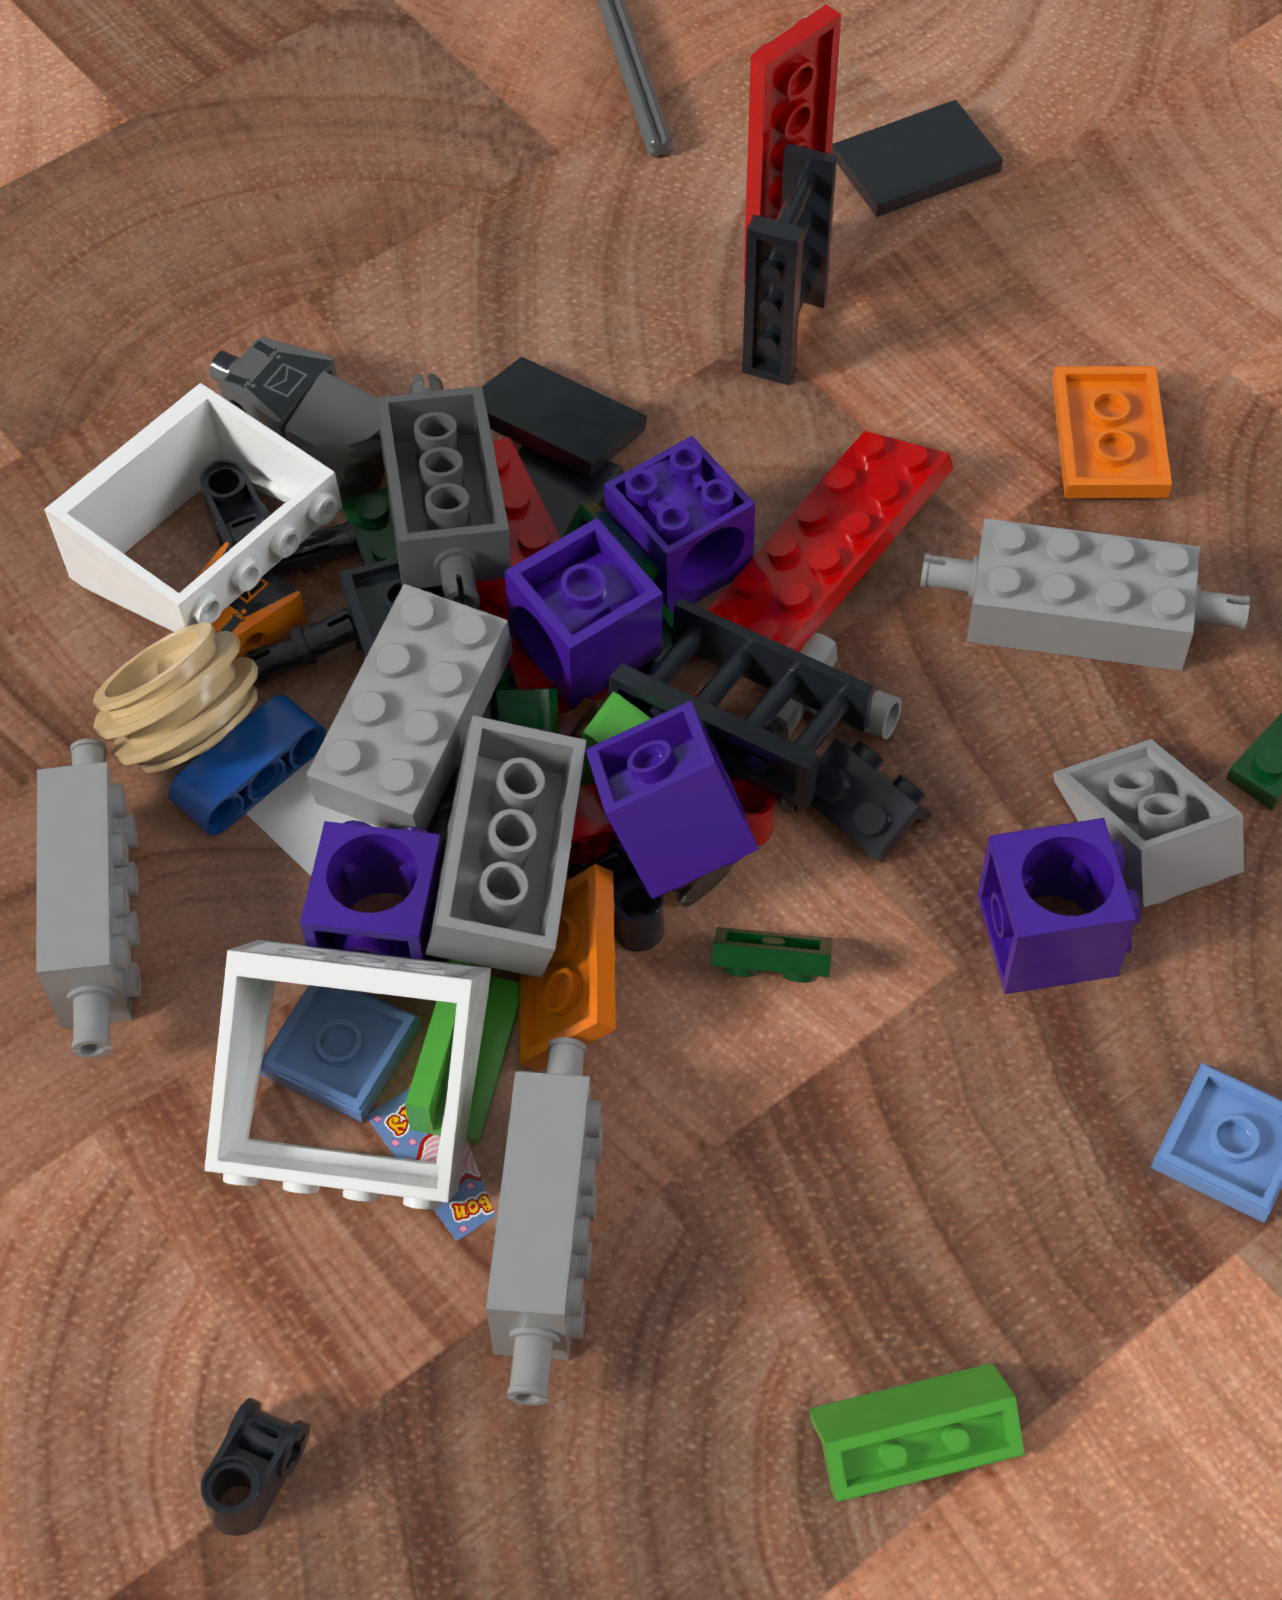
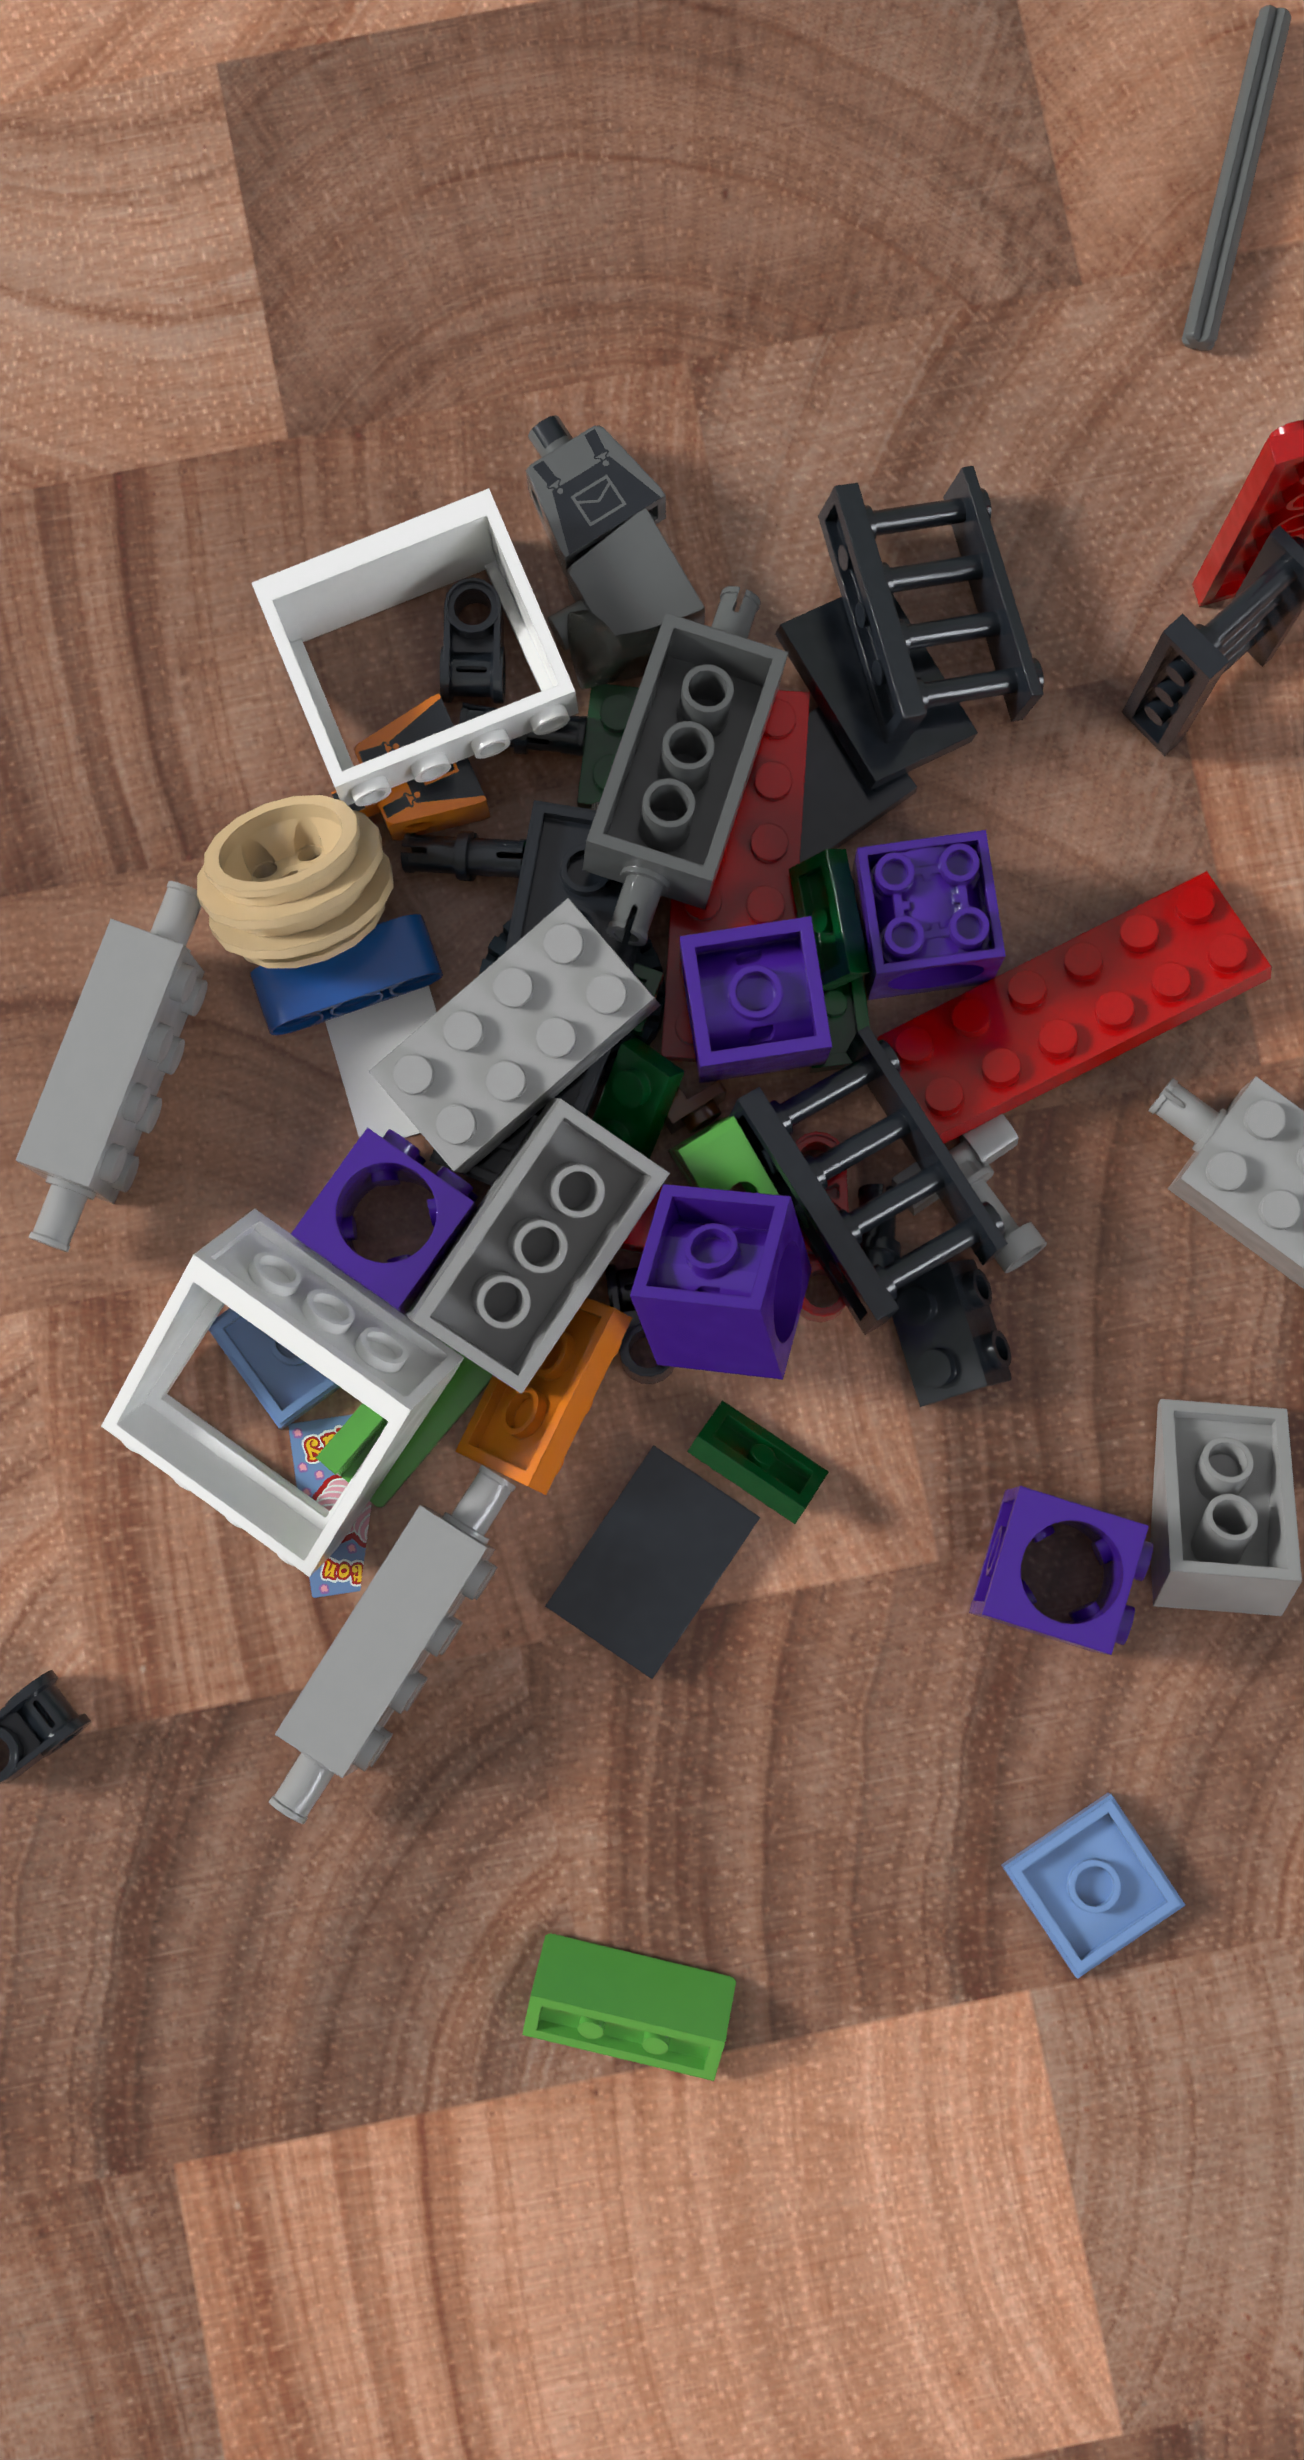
camera: 30 degrees right, 25 degrees up
none -> black tile [545,1445,760,1679]
none -> black fence [818,466,1044,744]

